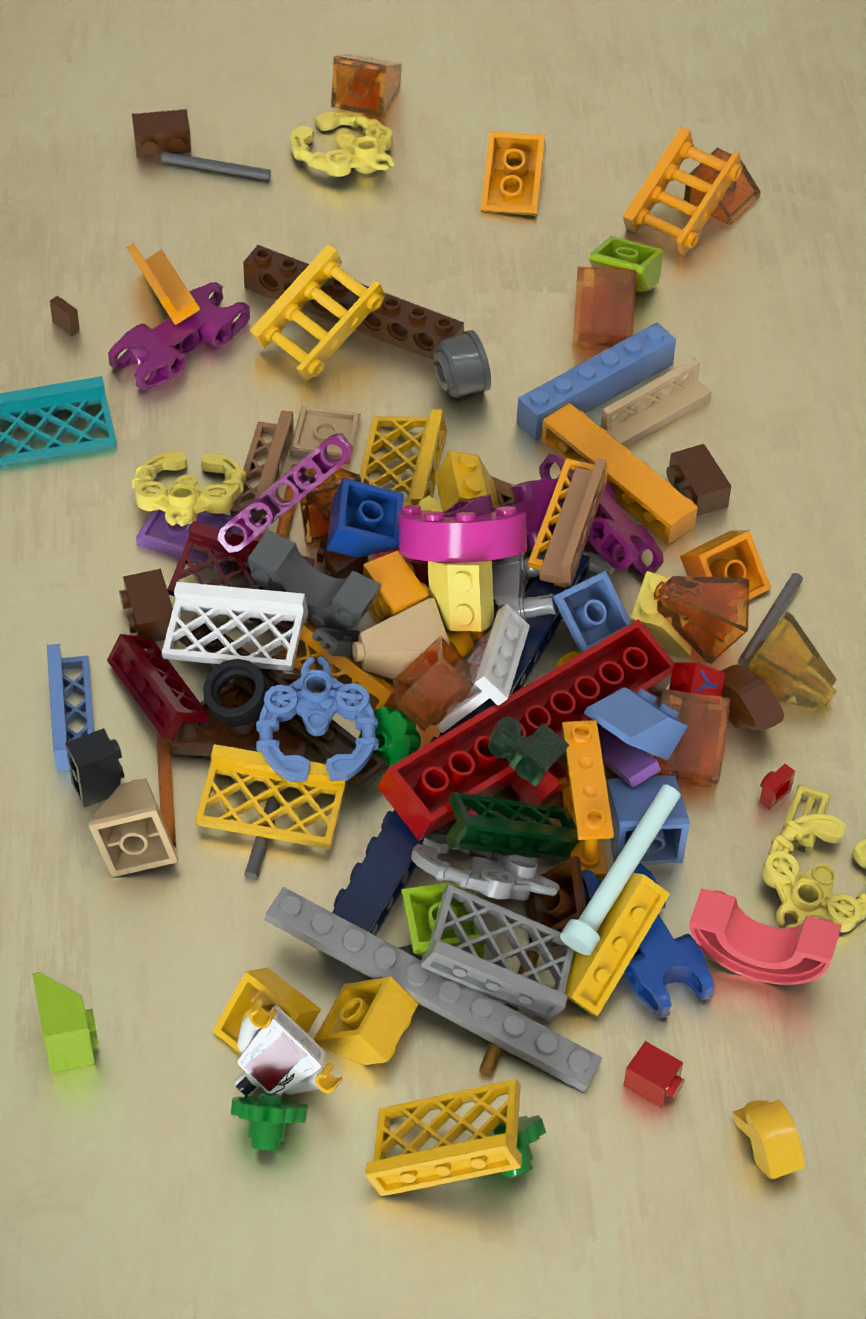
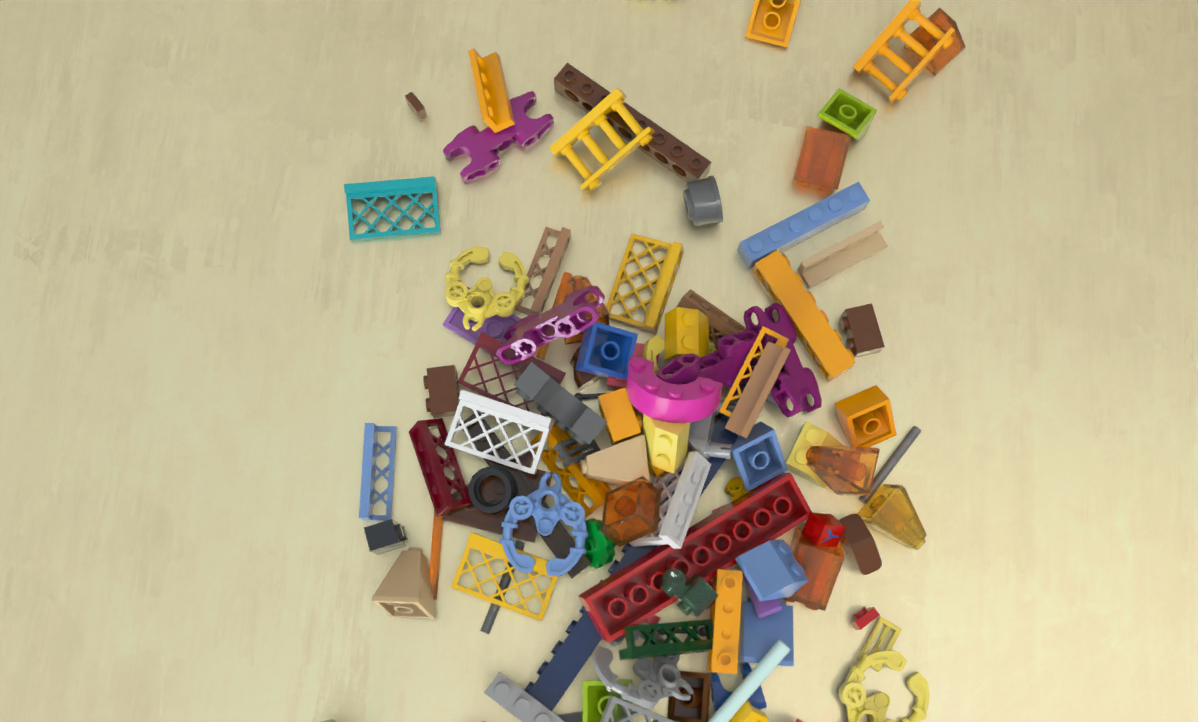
camera: 10 degrees right, 25 degrees up
tan tile [290,406,361,464] -> none

